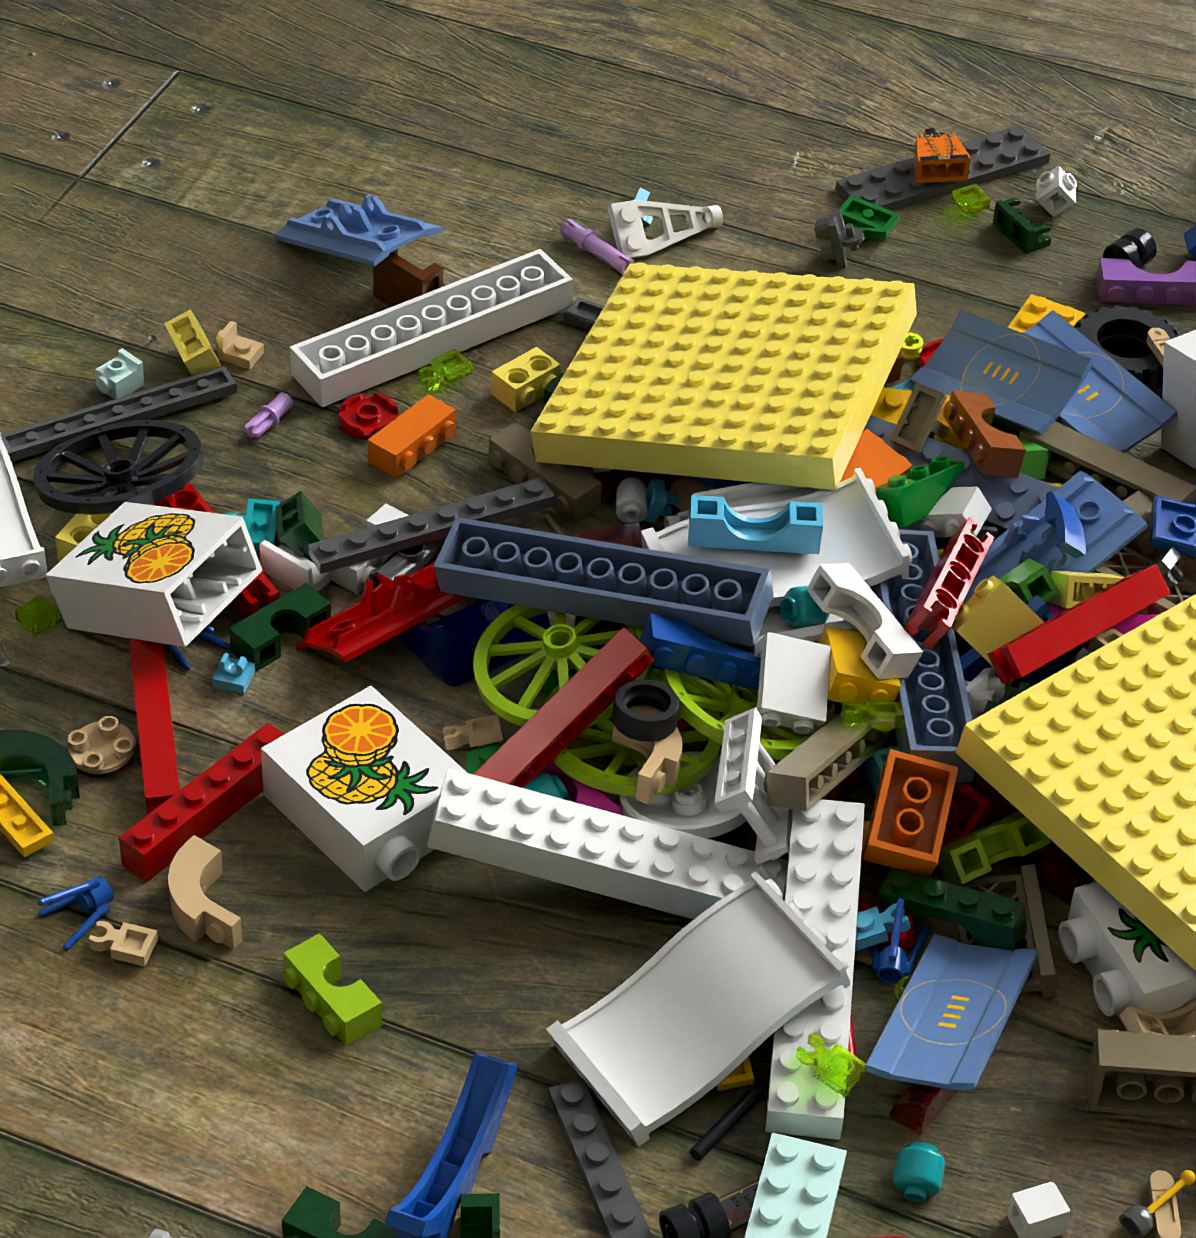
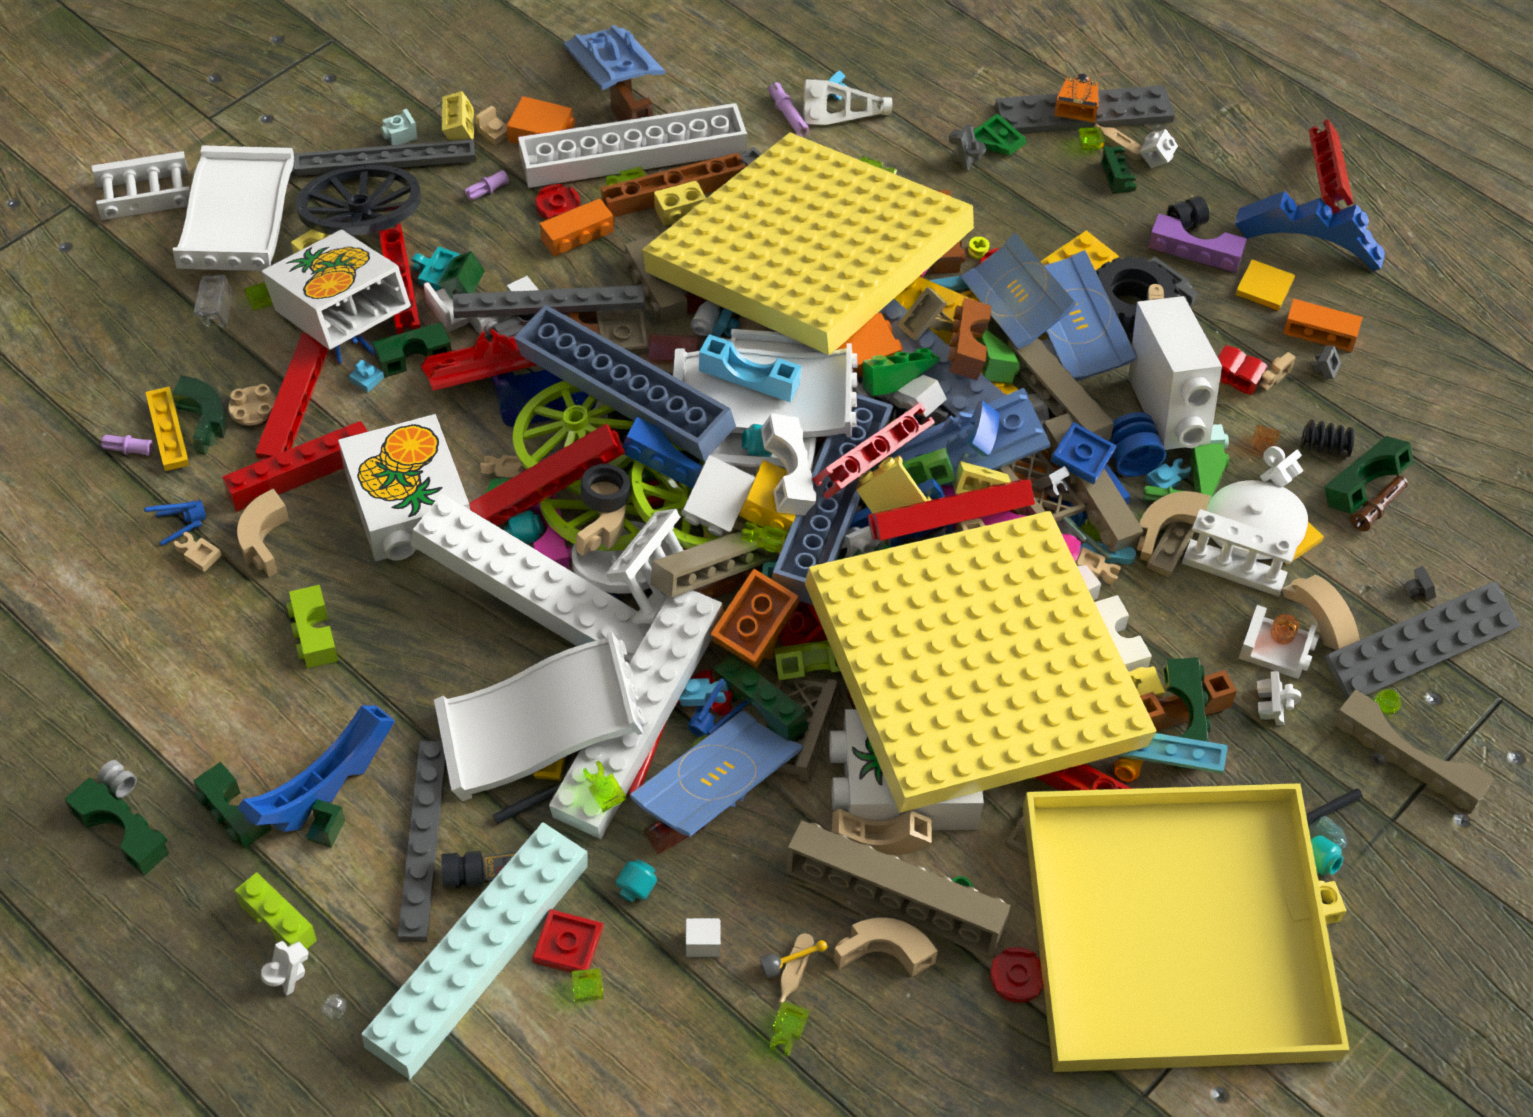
camera: 20 degrees right, 10 degrees up
none -> orange brick [507,96,575,144]
none -> dark orange piece [601,152,746,218]
none -> tan piece [1094,124,1143,160]

